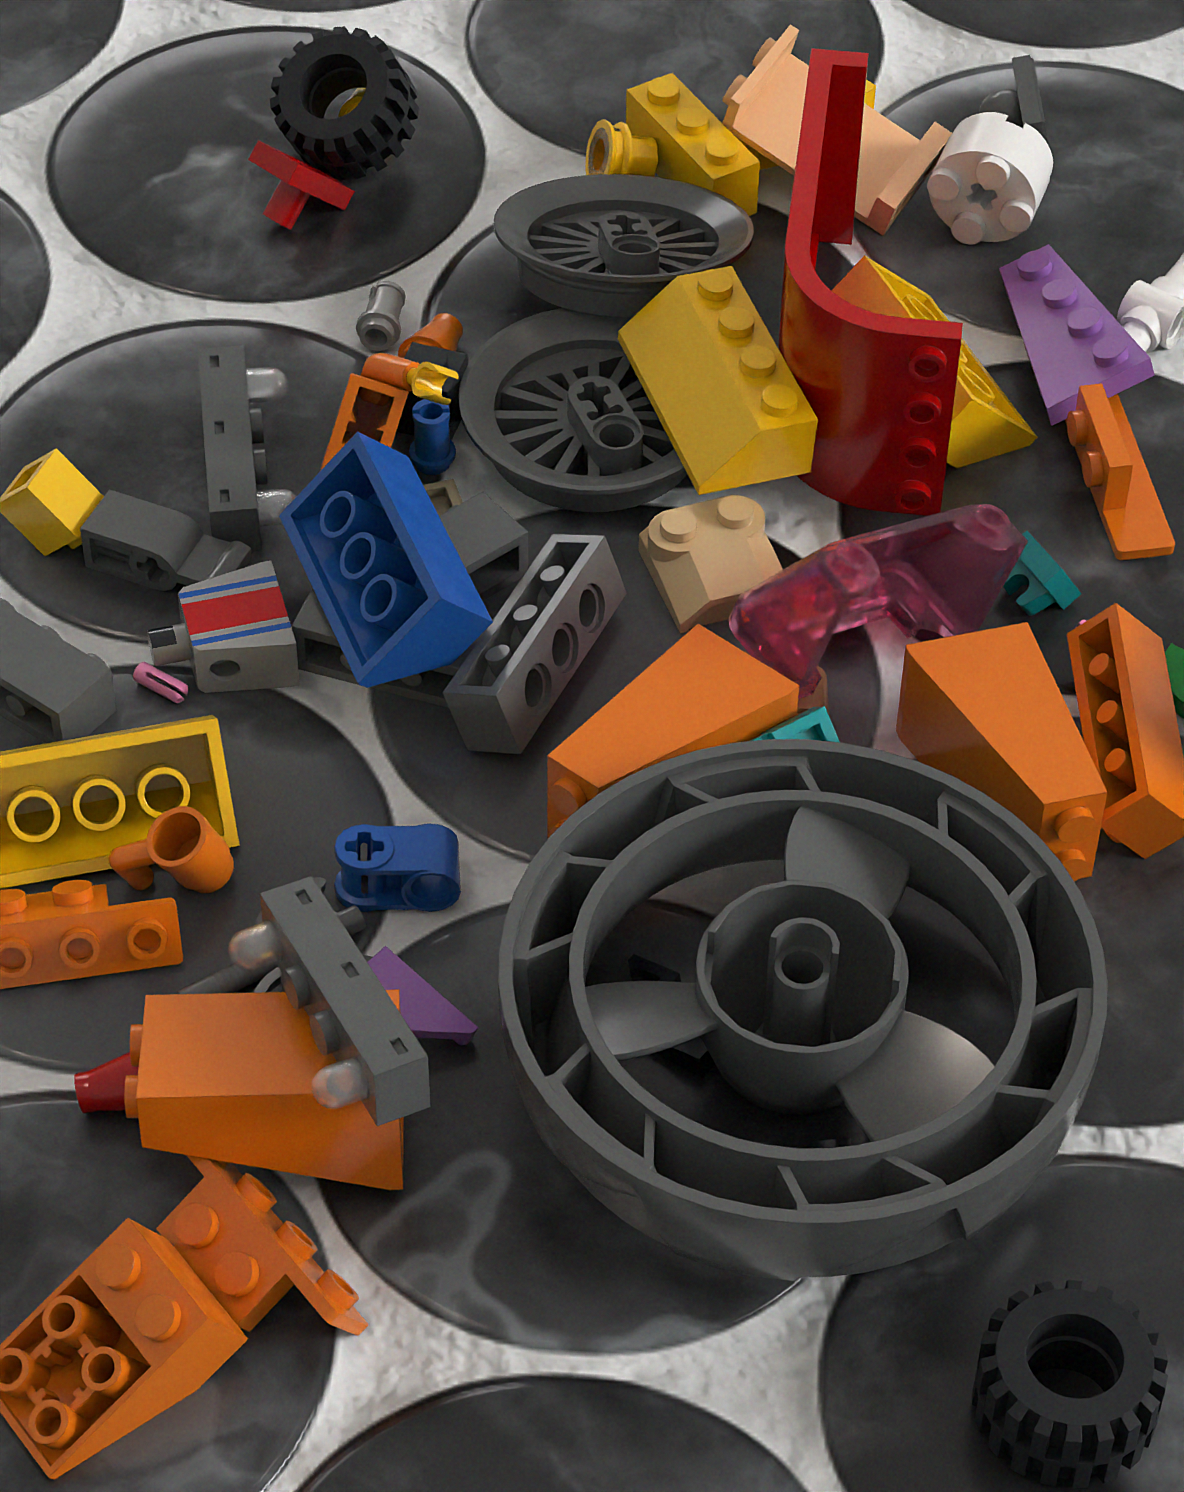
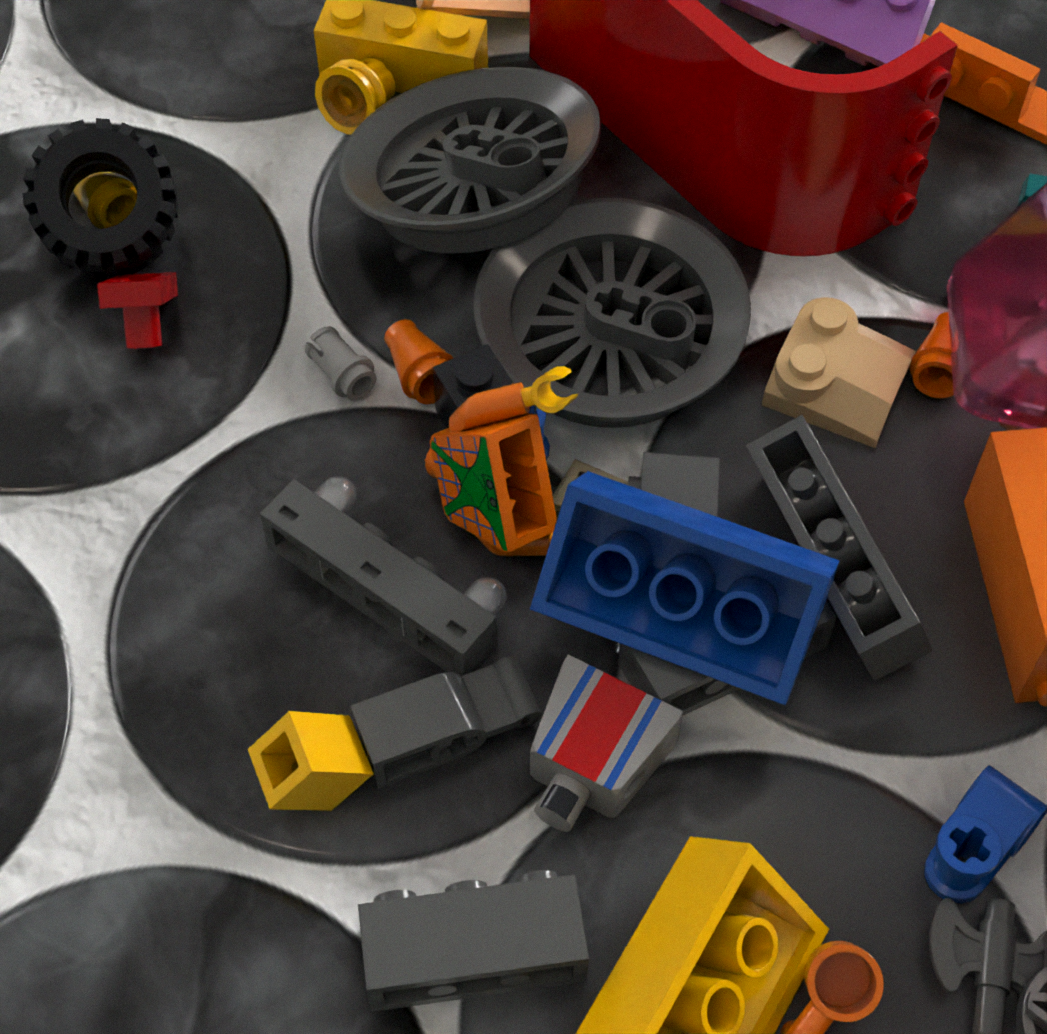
camera: 45 degrees left, 10 degrees up
bright pink piece [133,662,188,703] -> none
yellow slope [618,266,818,495] -> none

